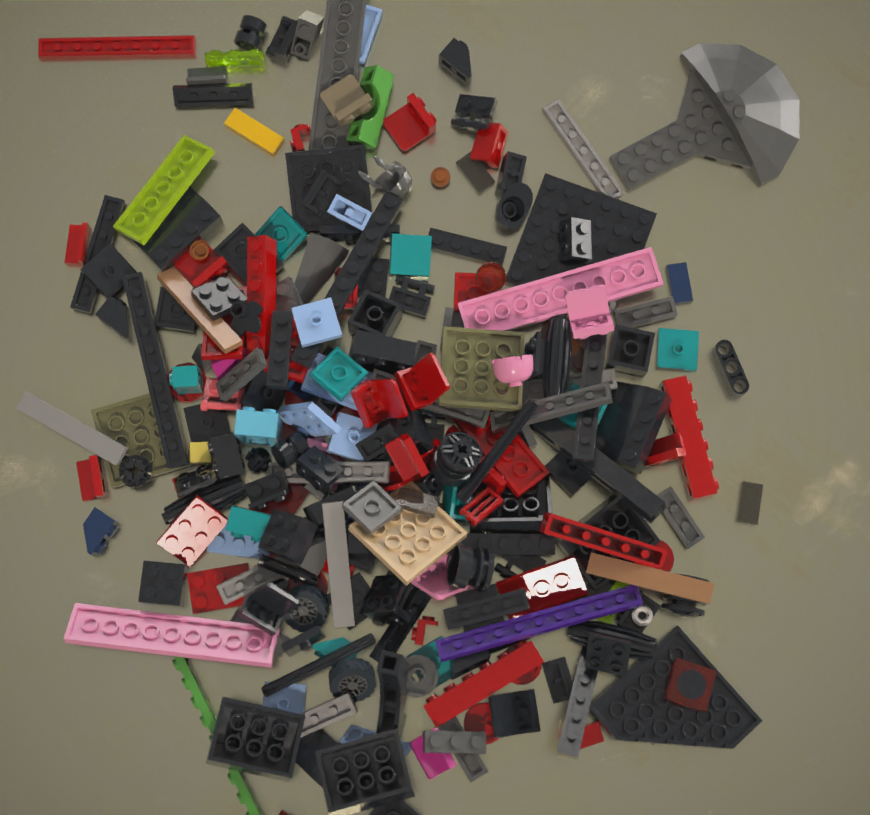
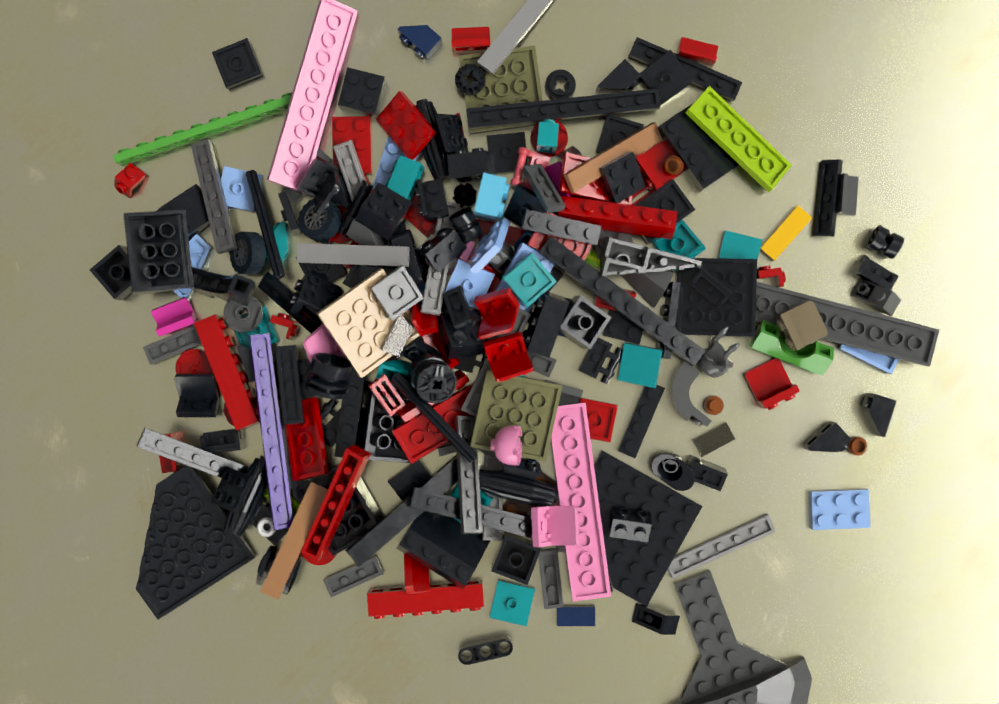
camera: 105 degrees right, 10 degrees up
red tile [38,35,196,59] -> none
light yellow tile [189,442,211,464] -> none
clear neon green plate [204,49,265,67] -> none
black slope [205,697,306,782] -> none
black plate [230,300,263,338] -> none
light blue plate [291,297,342,348] -> none
light blue slope [327,194,372,231] -> none
red panel [385,433,429,481] -> none
dark grey plate [423,731,486,754] -> none
black plate [451,94,498,131] -> none
red panel [470,123,508,168] -> none
clear red hair [475,262,507,293] -> none
clear red tile [664,658,717,712] -> none
clear smoke tile [736,481,763,525] -> none
none -> black plate [212,38,263,89]
none -> black gear [545,69,576,99]
none -> dark grey wedge [600,236,702,276]
none -> black slope [632,603,680,635]
none -> dark grey arch [669,361,712,427]
none -> teal tile [718,230,763,260]
none -> light blue plate [809,489,870,530]
none -> dark orange plate [848,436,867,456]
none -> black slope [863,393,897,437]

